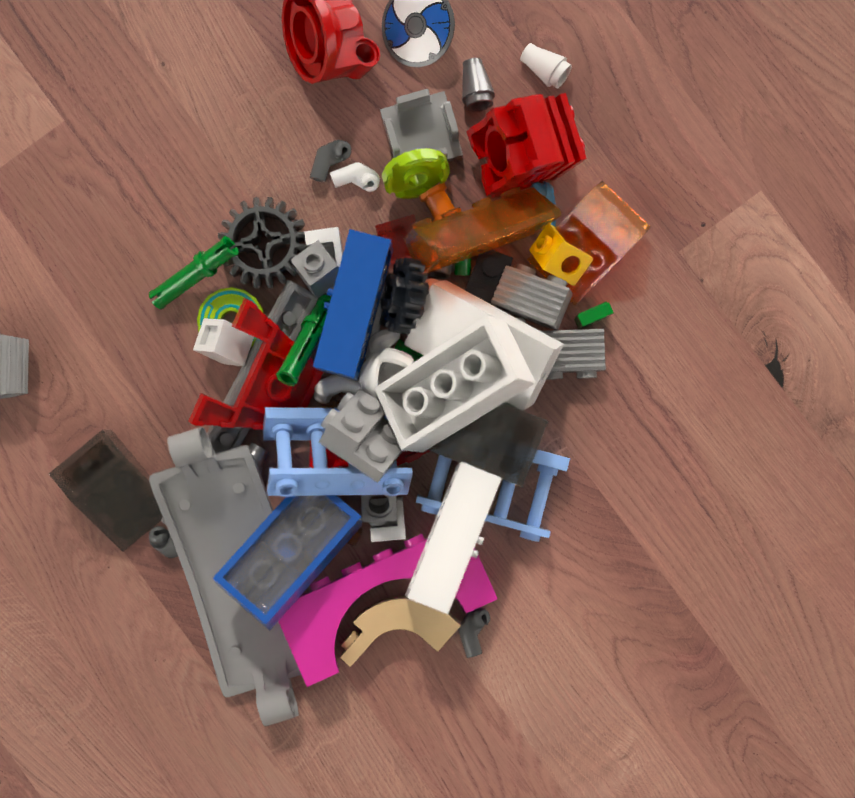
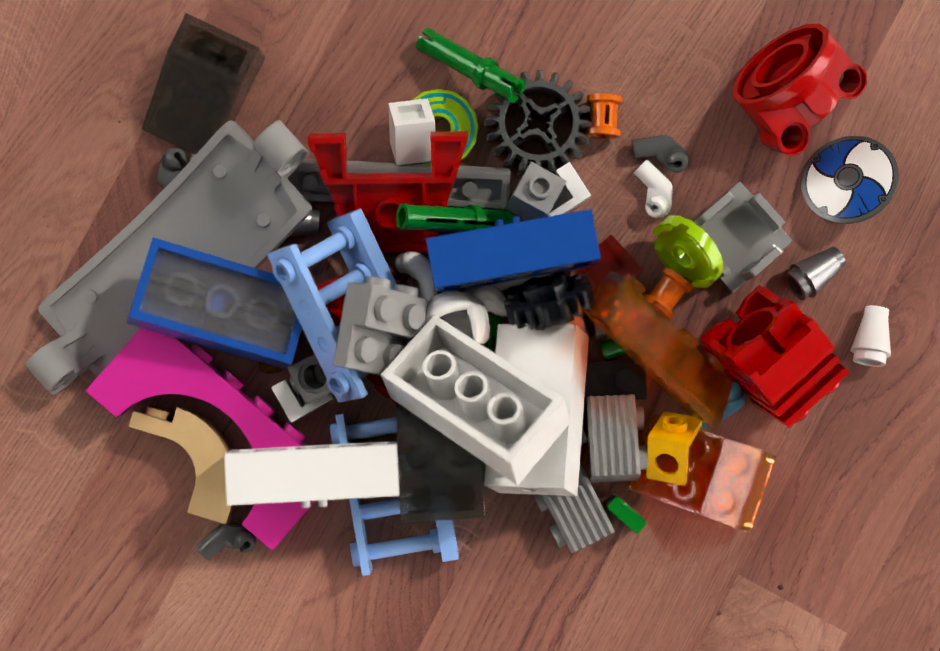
camera: 70 degrees right, 0 degrees up
none -> orange bush [585,93,622,139]

